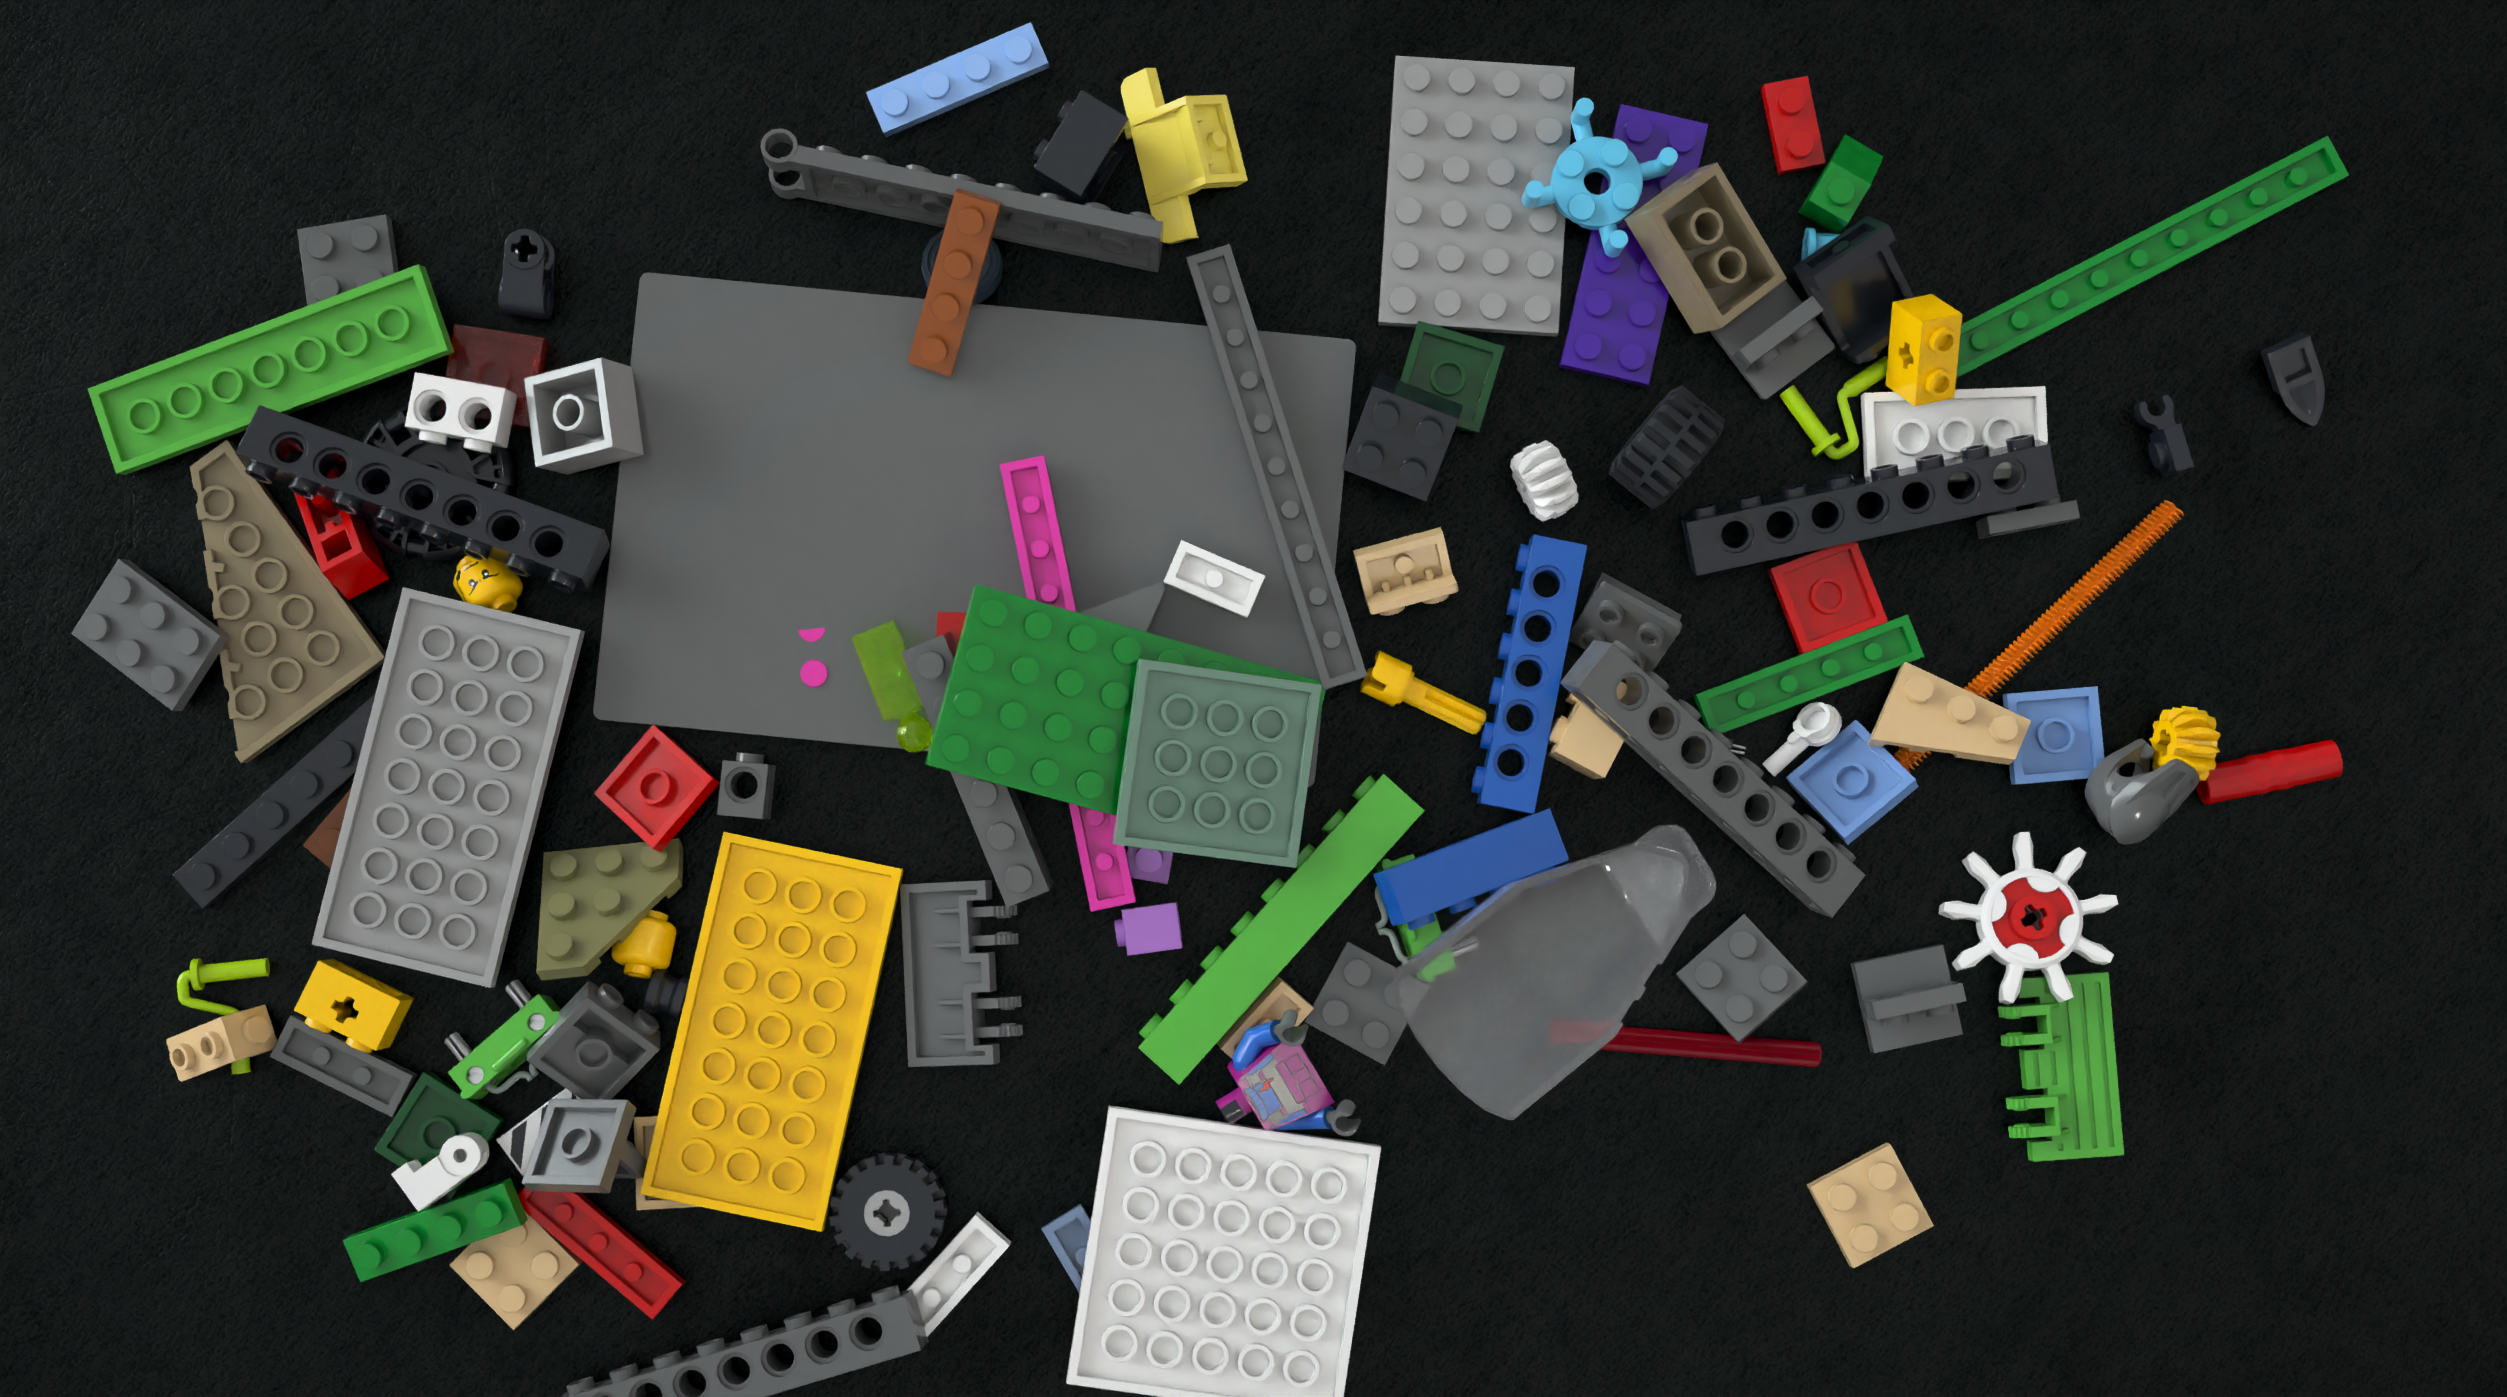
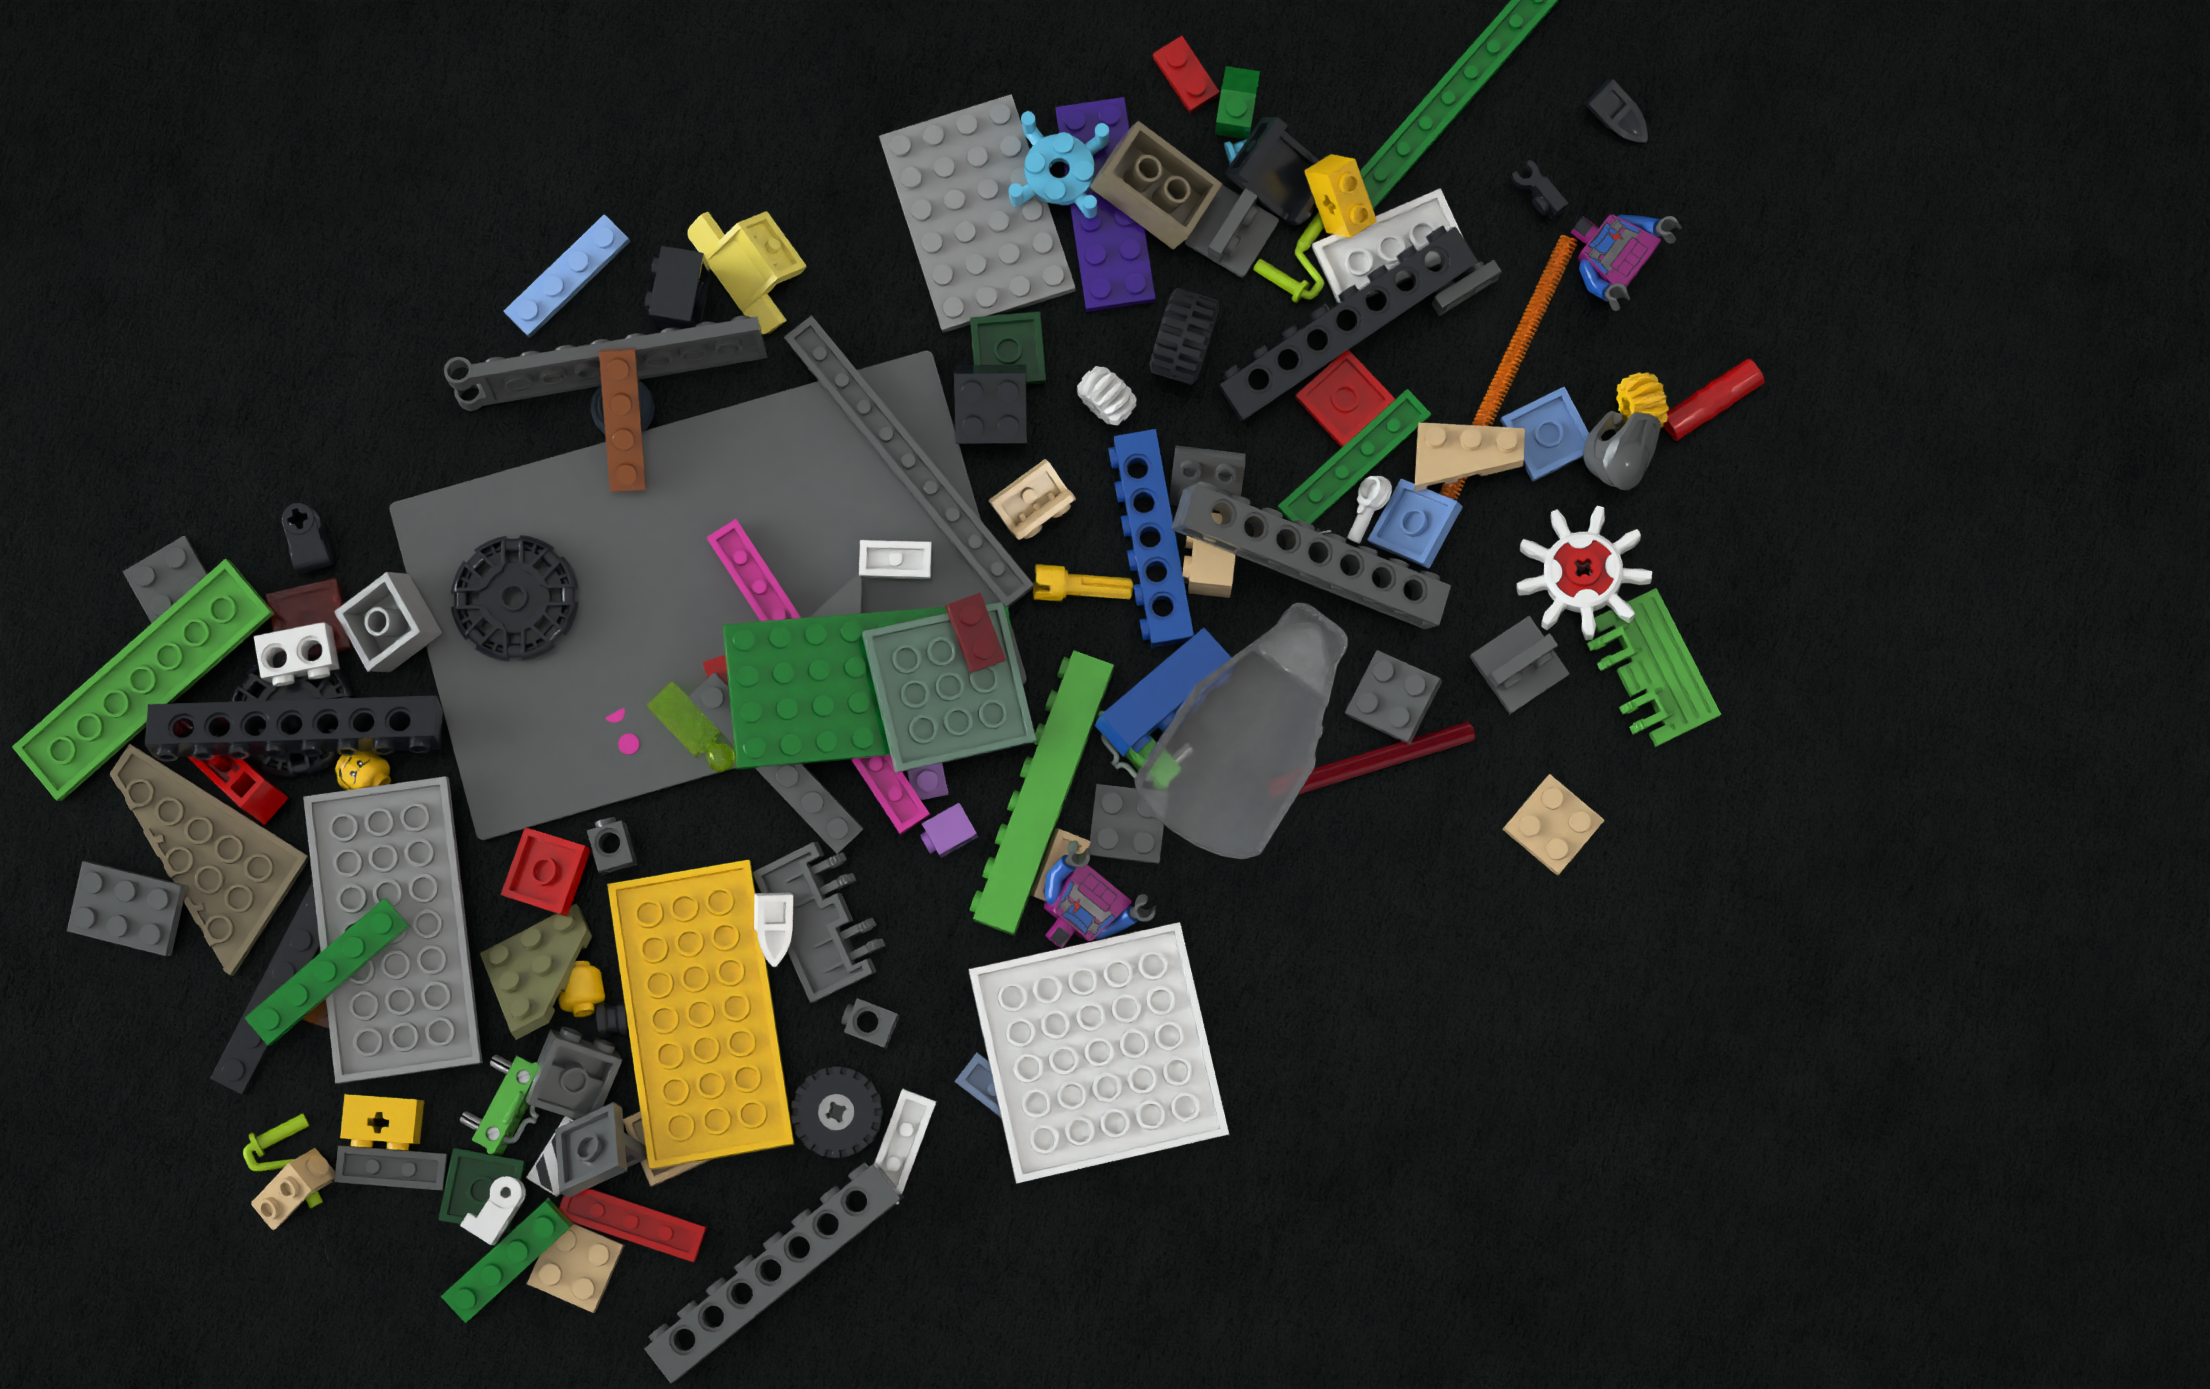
camera: 20 degrees left, 5 degrees down
none -> green plate [245,898,410,1046]
none -> black plate [451,535,579,662]
none -> white plate [754,892,793,967]
none -> dark grey brick [841,998,900,1049]
none -> dark red plate [945,593,1006,674]
none -> torso [1571,214,1682,311]

